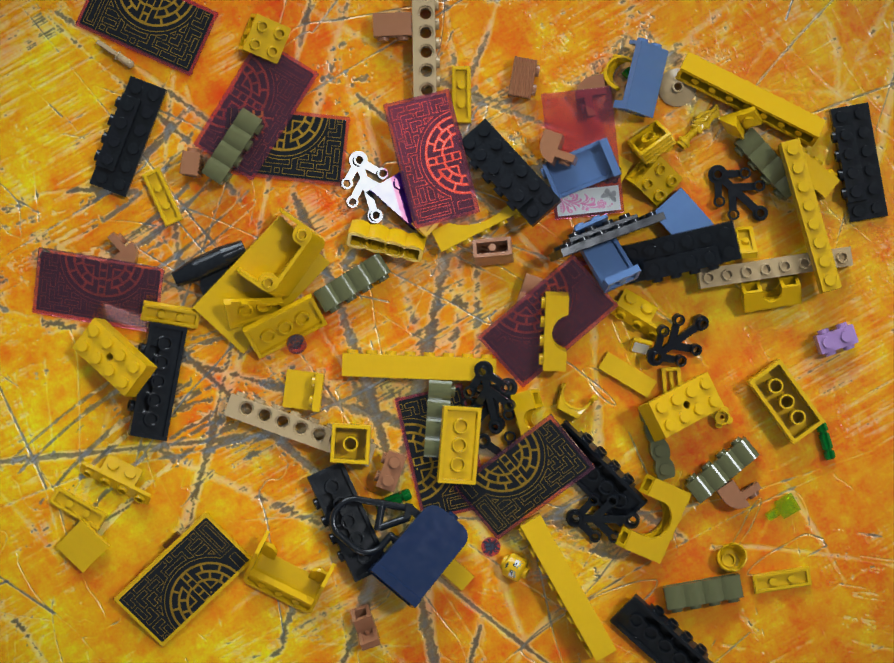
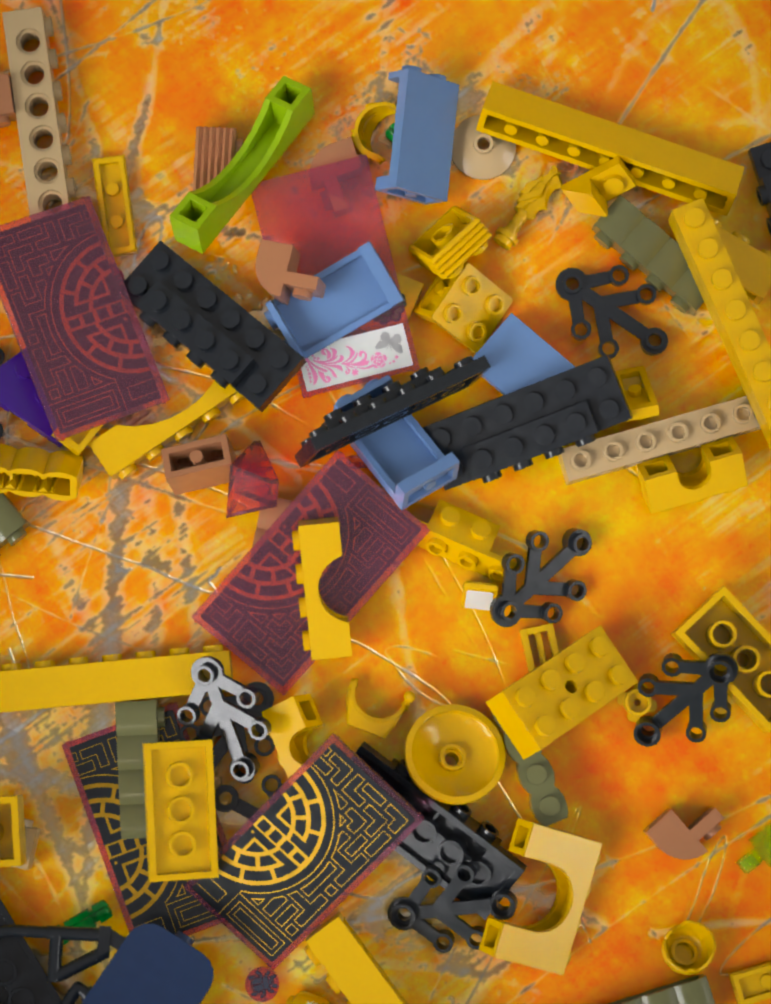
camera: 10 degrees left, 5 degrees down
nougat brick [374,449,407,493] -> none
yellow tile [598,352,657,398] -> none
olive brick [685,436,760,504] -> none
none -> lime arch [170,76,315,254]
none -> clear pink slope [226,440,279,518]
none -> yellow dish [404,704,506,805]
none -> black plant [634,652,738,747]

